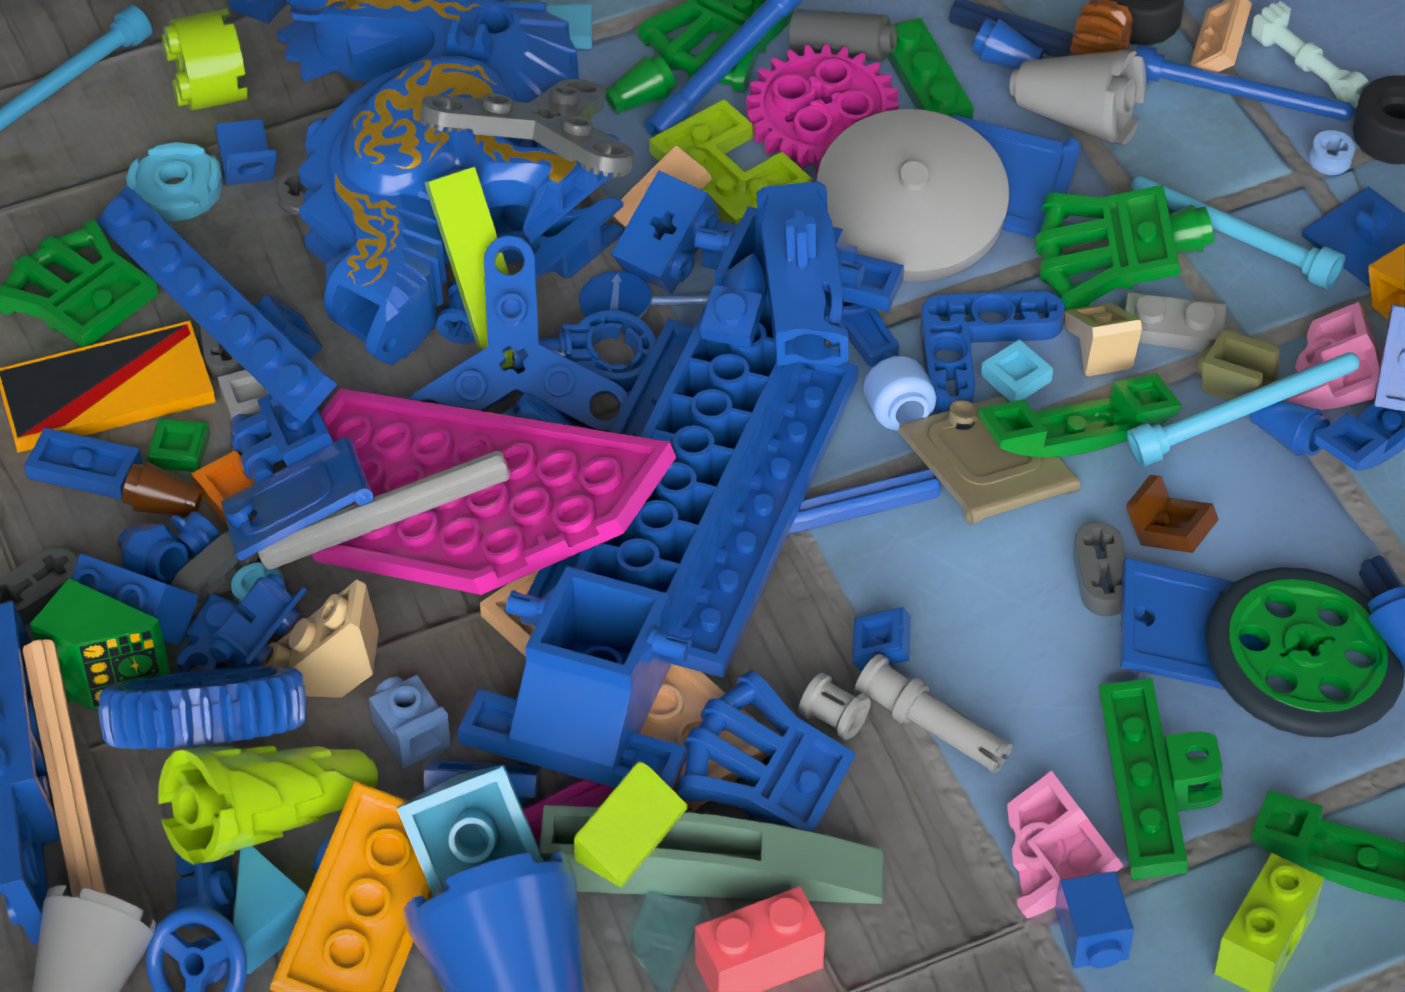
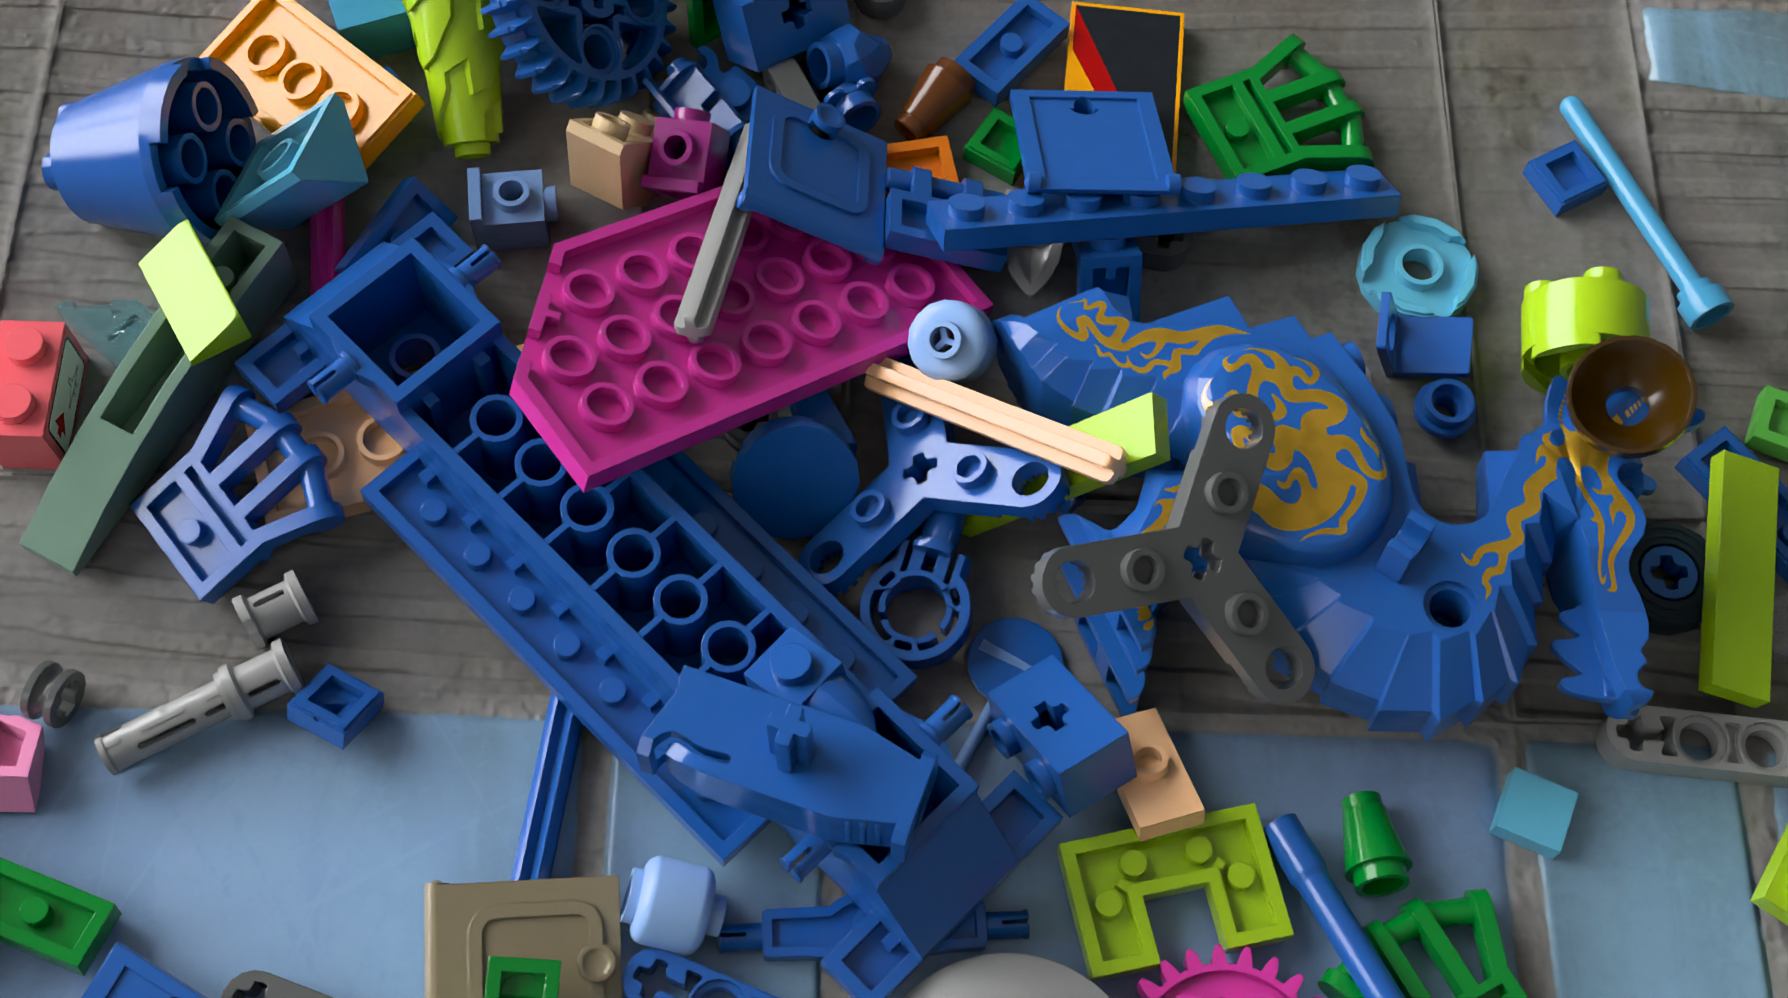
camera: 110 degrees right, 15 degrees up
none -> dark grey bush [20,660,86,728]
none -> magenta brick [640,107,730,200]
none -> light nougat axle [864,357,1128,485]
none -> light blue head [908,299,998,384]
none -> blue container [1009,89,1182,195]
none -> blue plate [1413,378,1477,439]
none -> blue tile [1522,140,1609,217]

